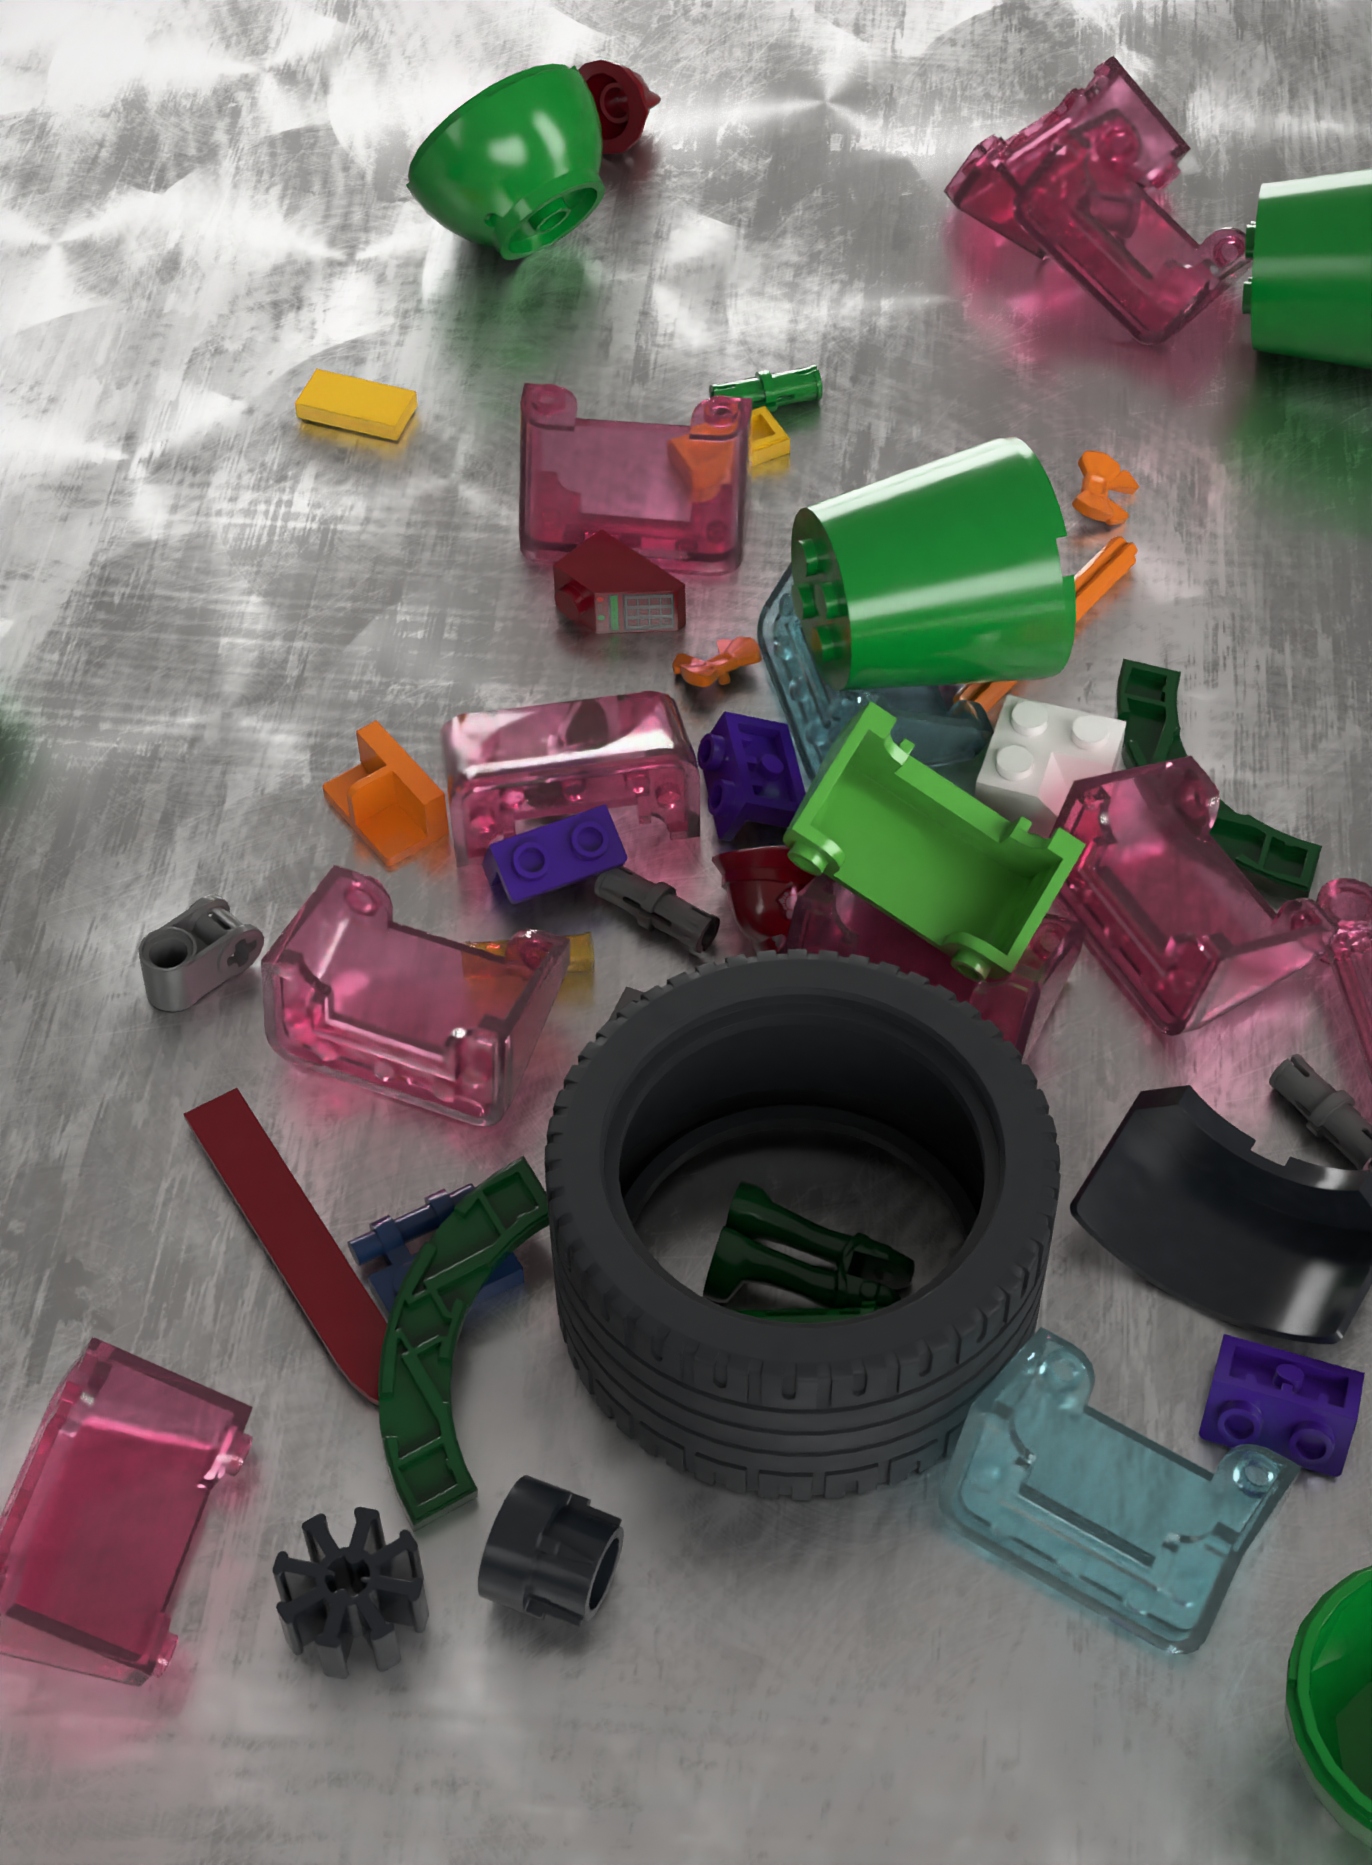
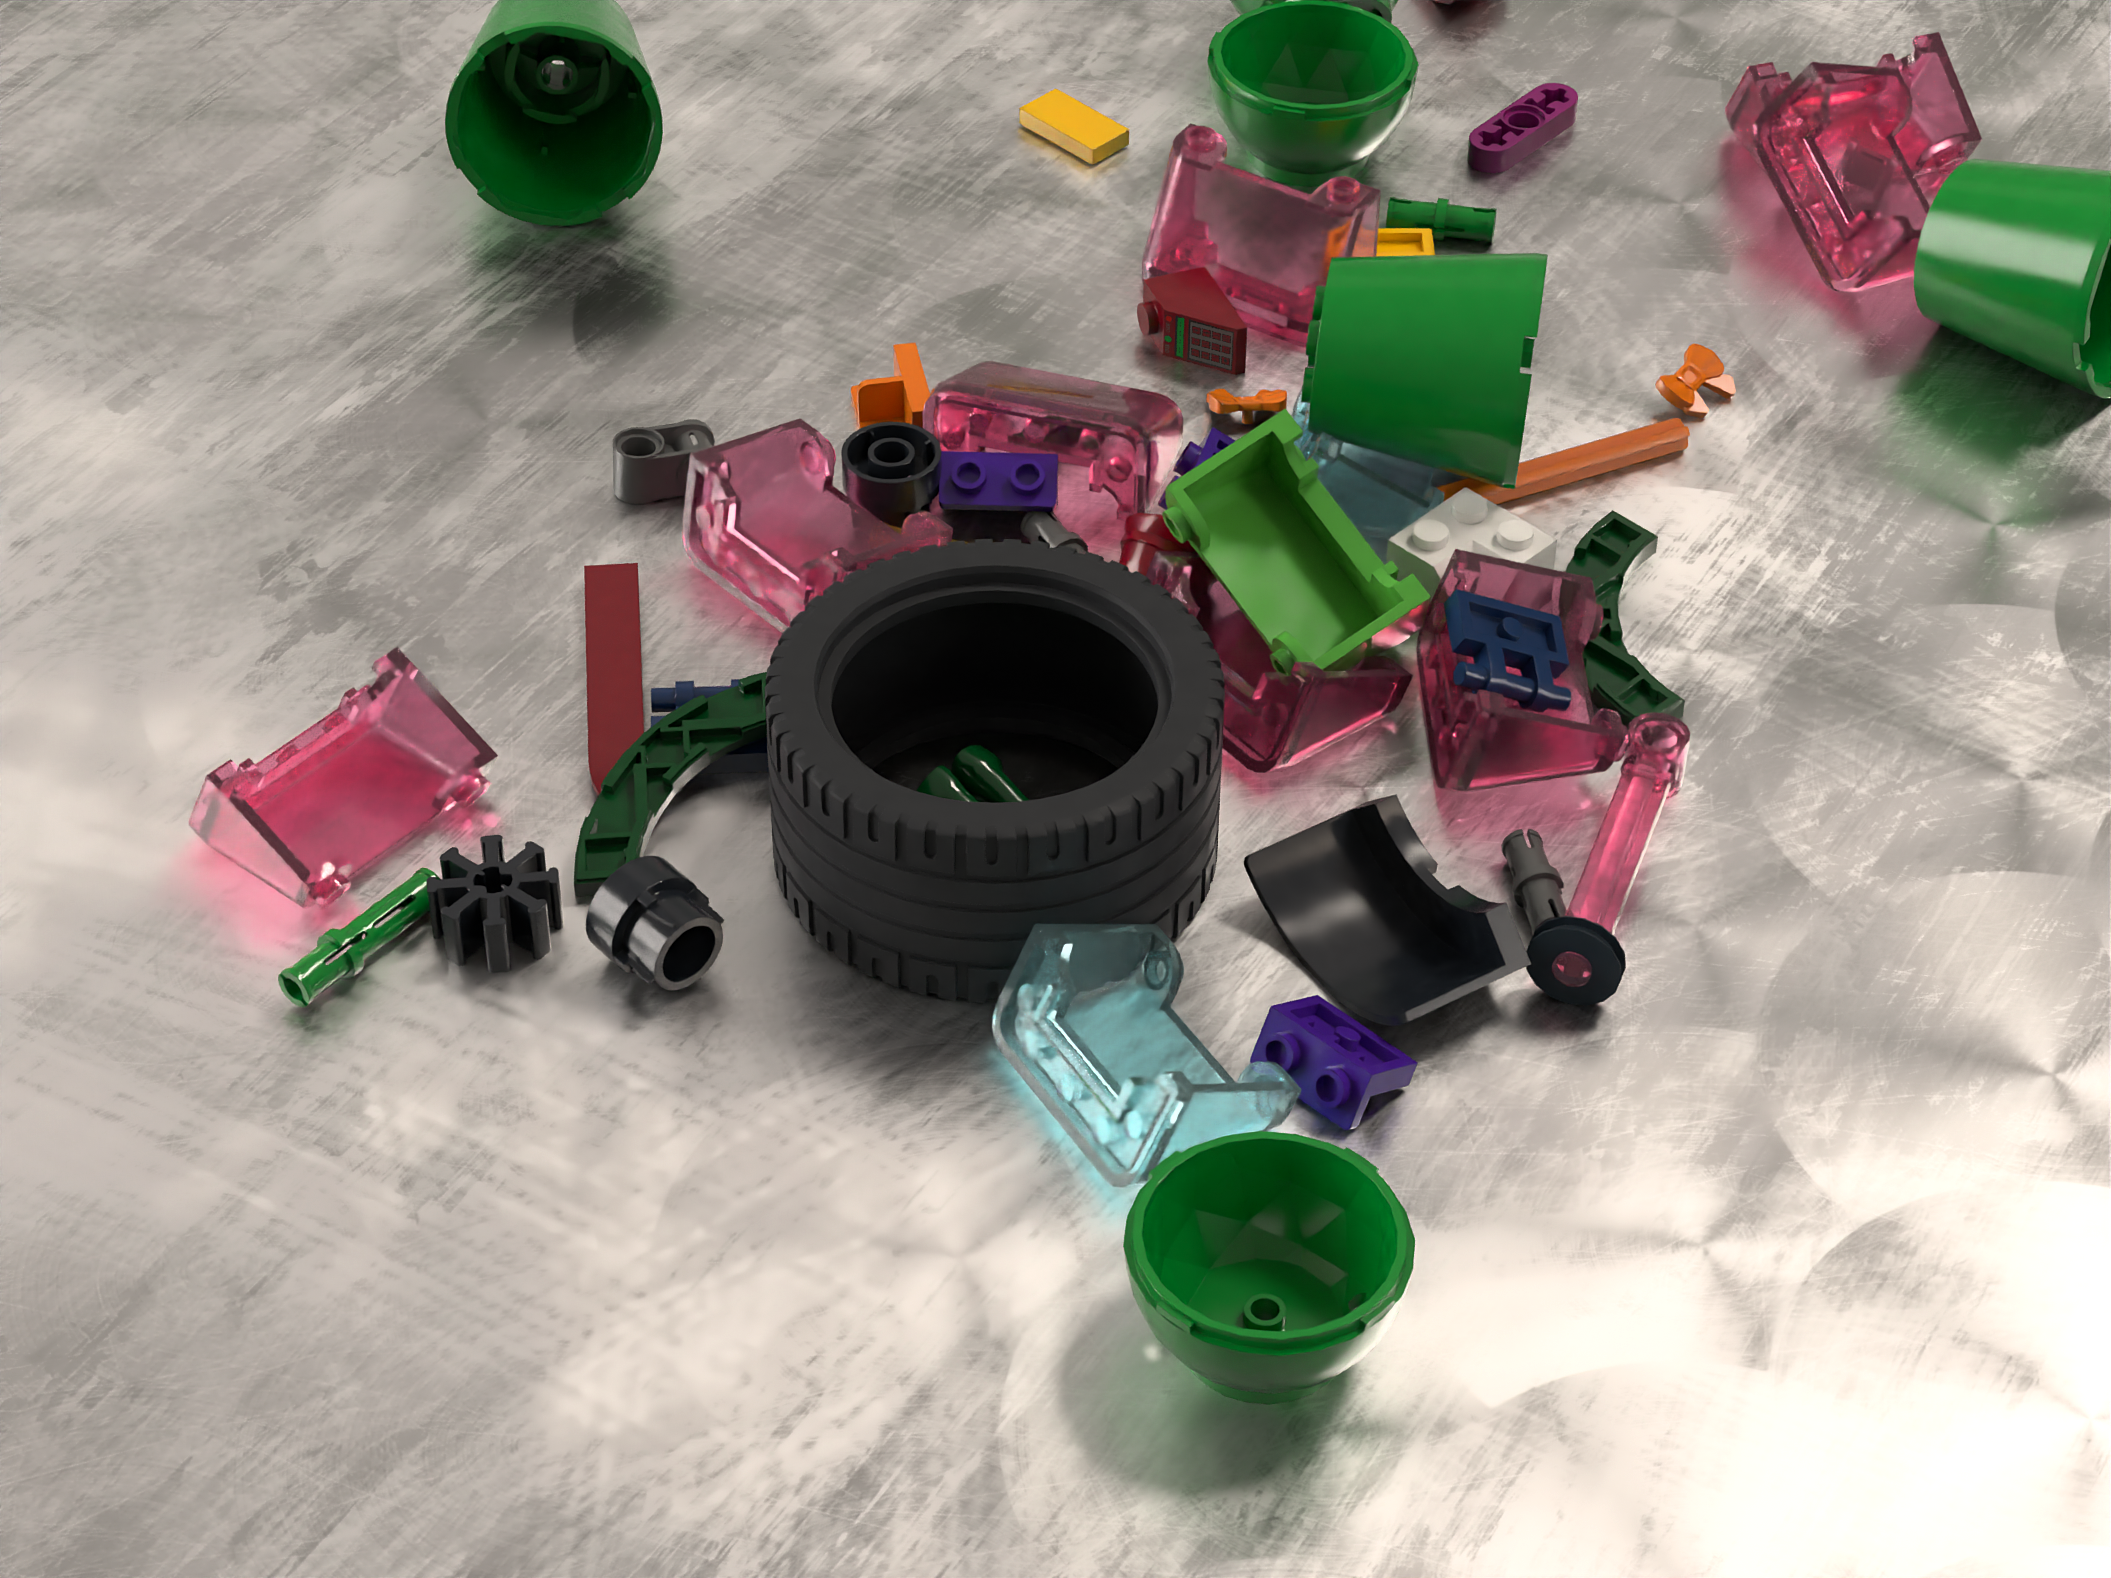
camera: 25 degrees right, 10 degrees down
none -> green pin [278,868,440,1008]
none -> black piece [841,422,942,543]
none -> green piece [1207,0,1419,187]
none -> dark blue plate [1444,589,1572,713]
none -> magenta beam [1467,83,1578,173]

